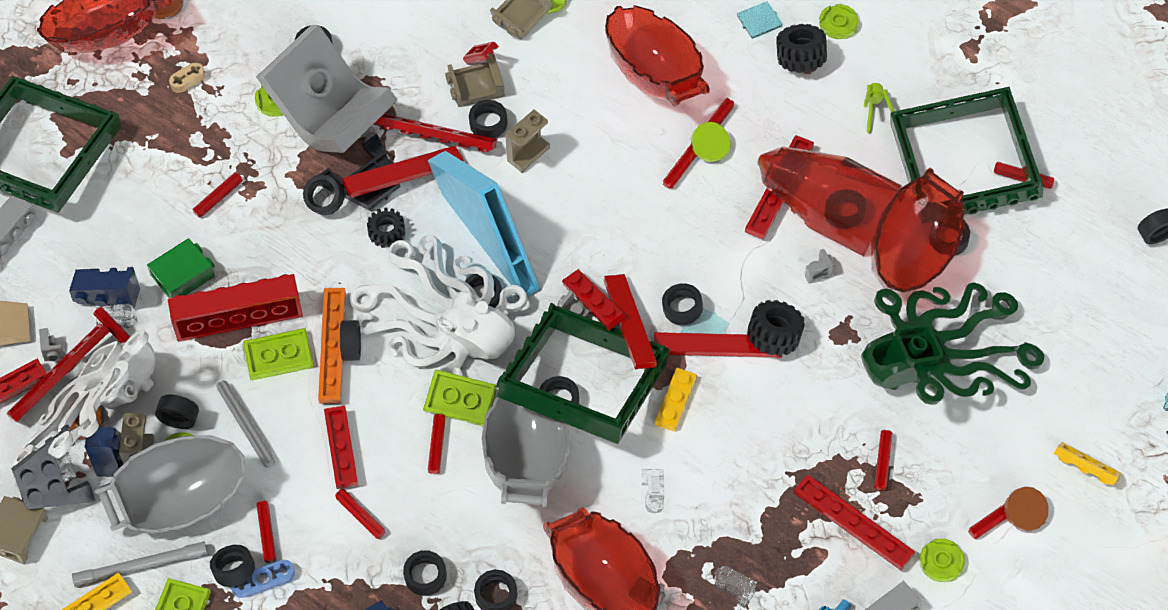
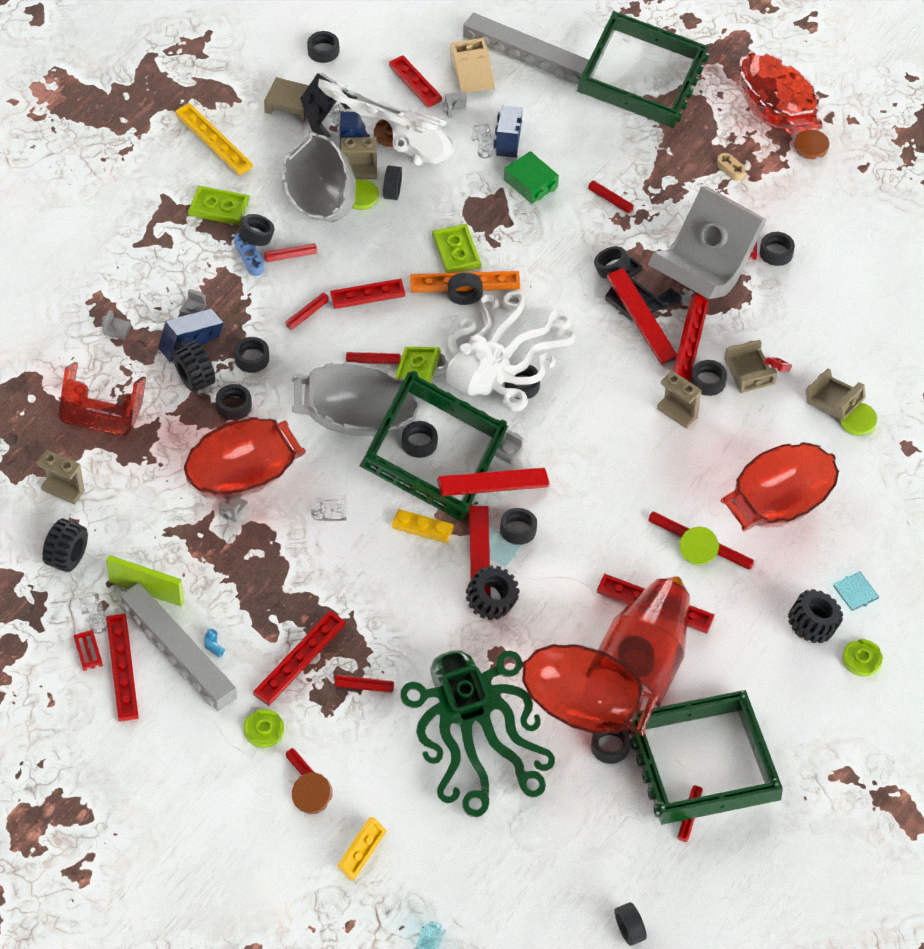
camera: 85 degrees right, 5 degrees down
red tile [6,324,110,422] -> none
light grey piece [72,541,208,587] -> none
red axle [93,307,130,343] -> none
red brick [168,274,303,342] -> none
light grey axle [216,380,275,468] -> none
black tyre [367,208,405,248] -> none
medium azure slope [428,151,540,297] -> none
red plate [562,269,625,331] -> none
clear leg [715,566,757,608] -> none
light grey bracket [805,249,834,283] -> none
lime plant [863,83,894,133] -> none

